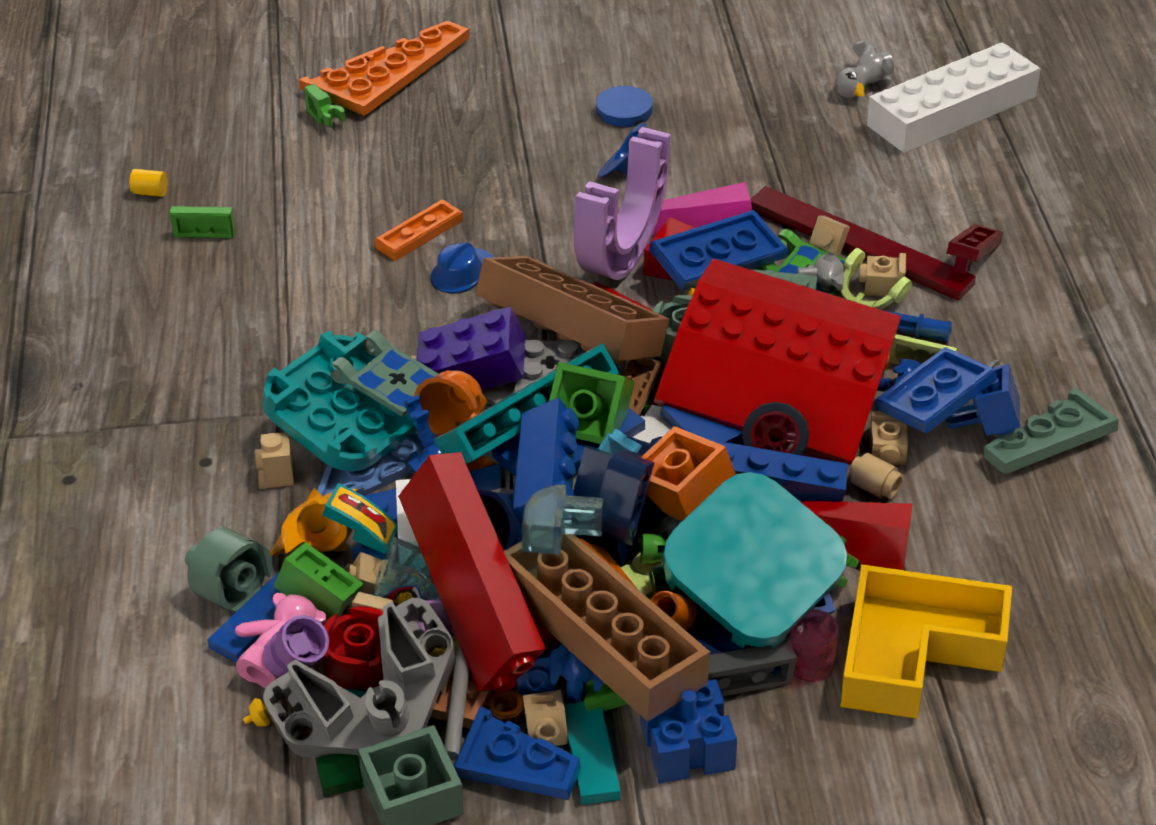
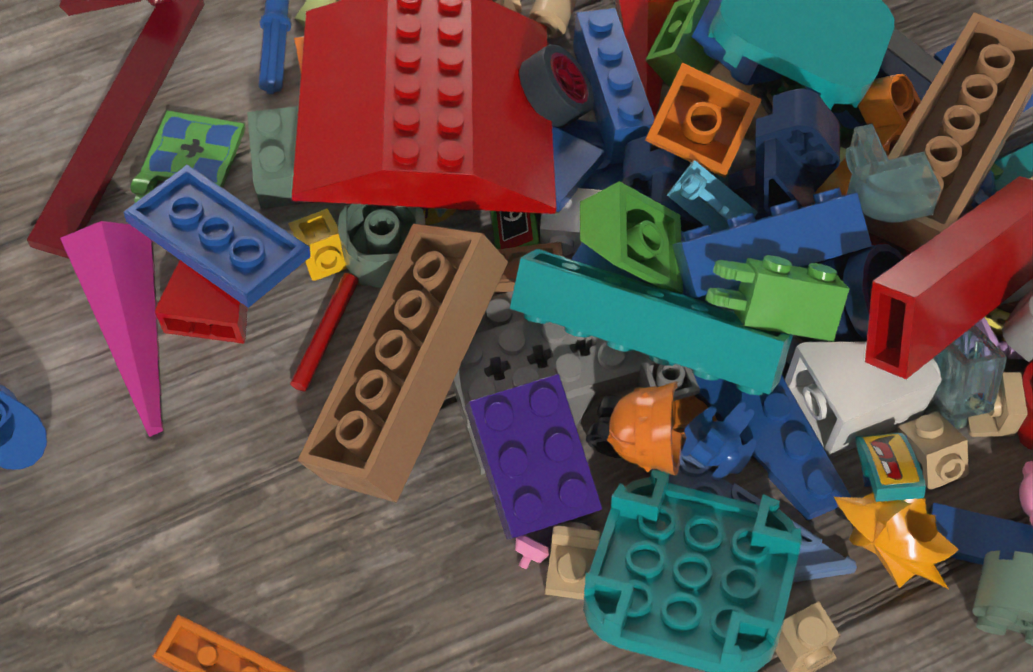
camera: 110 degrees left, 20 degrees up
bright green hinge [273,542,364,624] -> none
sand green flag [331,330,438,417] -> none
blue piece [431,242,494,293] -> none
lavender piece [574,127,671,280] -> none
light grey piece [796,252,844,291] -> none
tan plate [809,216,850,256] -> none
yellowish green piece [841,248,912,310] -> none
tan brick [859,253,906,297] -> none
none -> bright green hinge [706,255,849,341]

